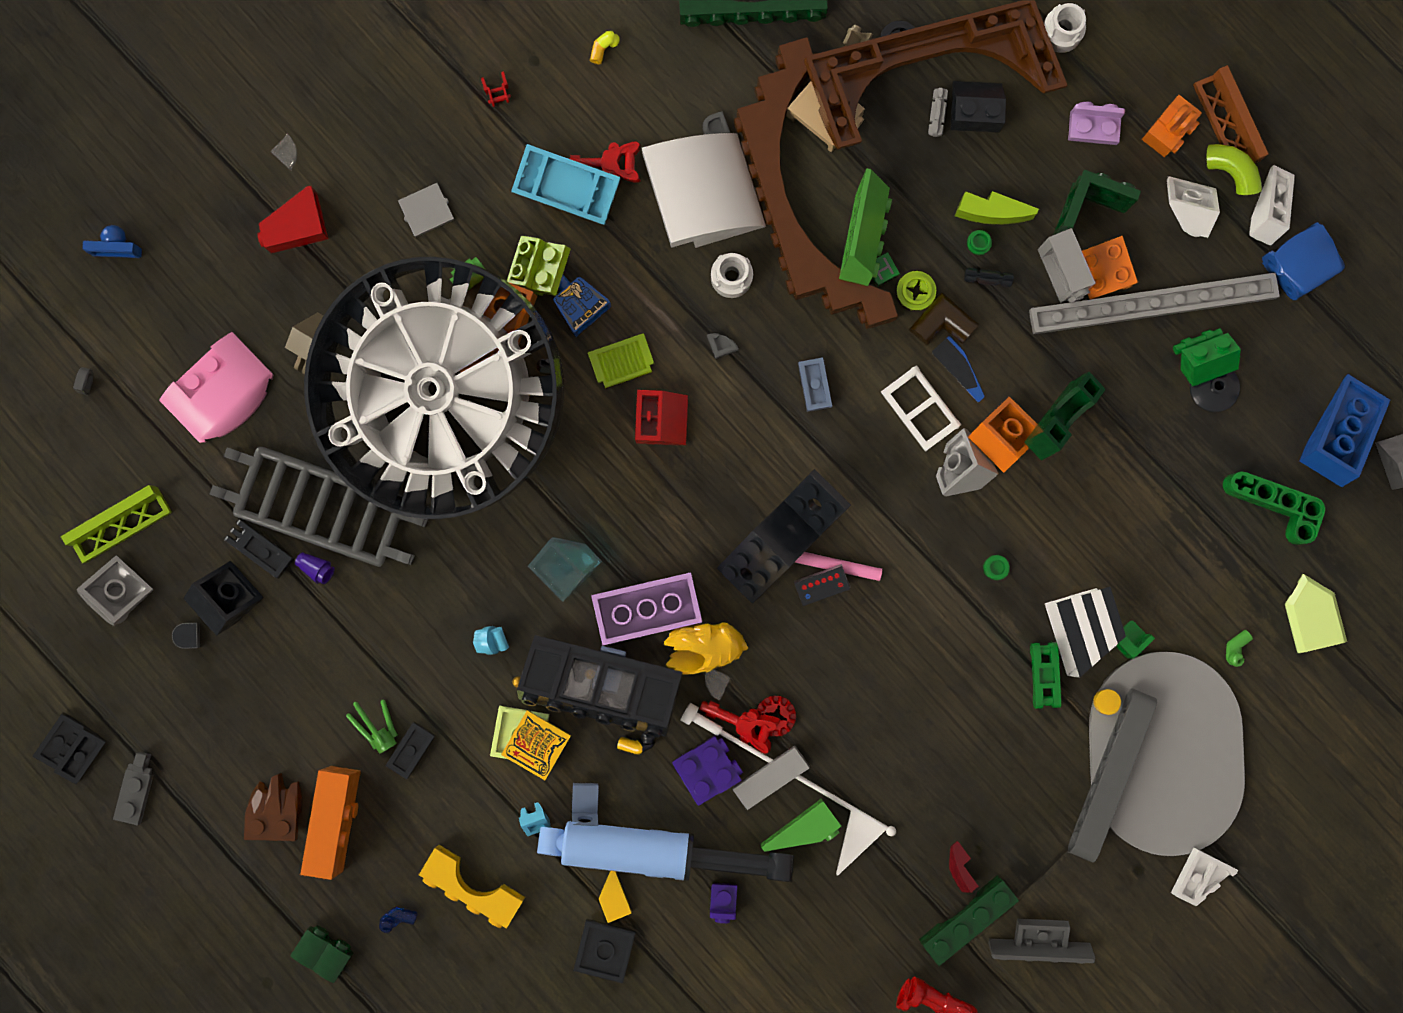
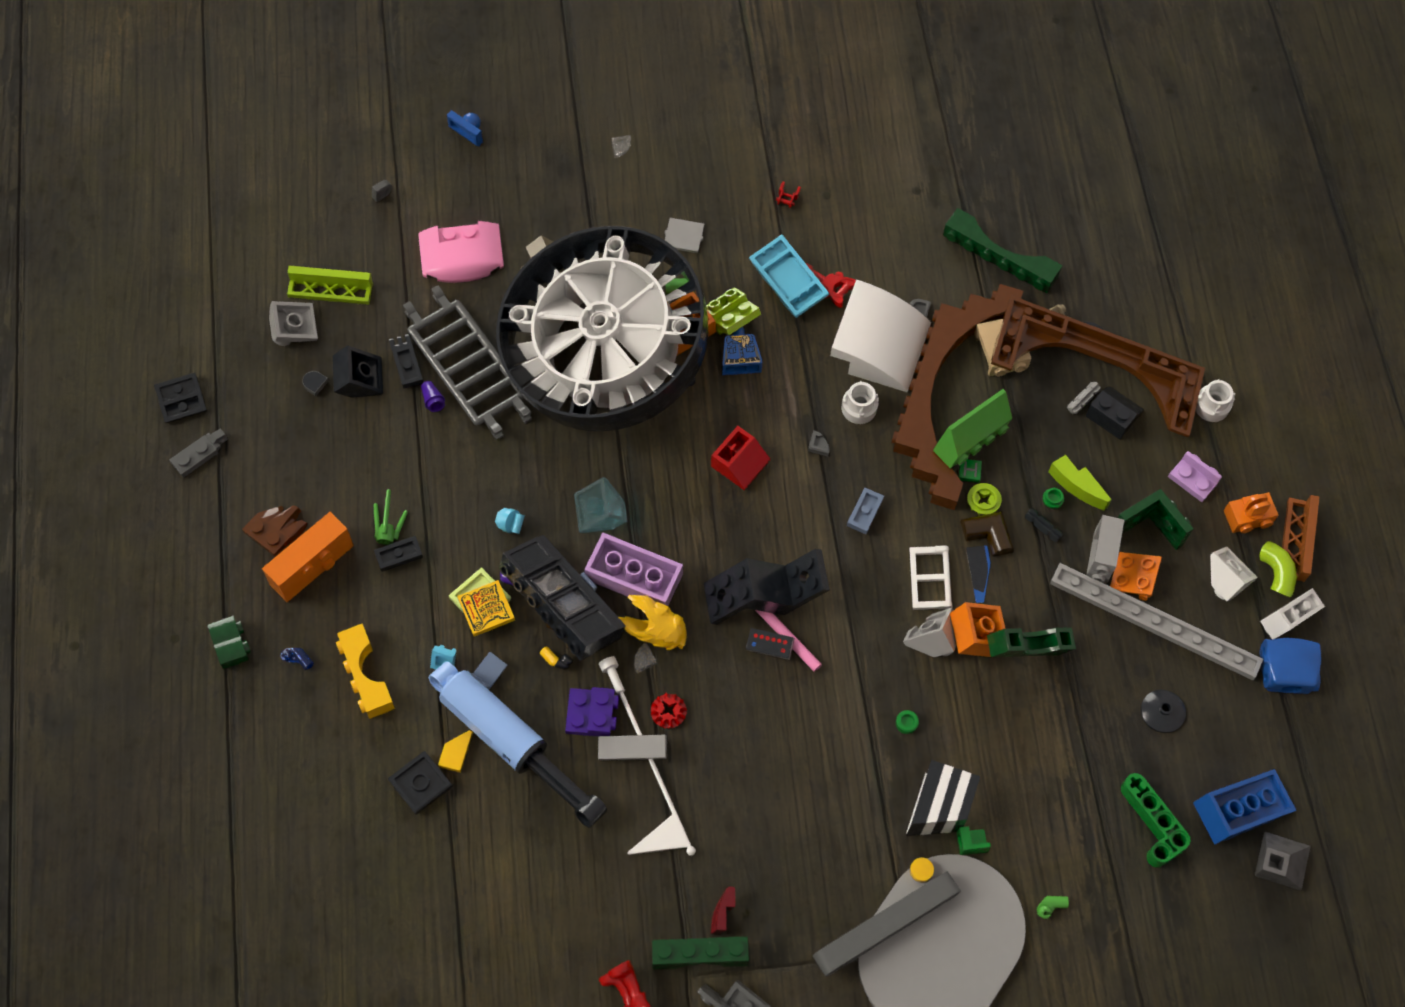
camera: 35 degrees right, 20 degrees down
red slope [257,186,328,253] -> none
lime window [588,333,654,388] -> none
arm [590,31,620,64] -> none
red piece [700,701,781,754] -> none
dark purple bracket [710,883,737,923] -> none
bright green slope [761,799,841,852] -> none
green plate [1030,642,1061,709] -> none
green brick [1173,328,1241,387] -> none
yellowish green tile [1285,574,1347,653] -> none

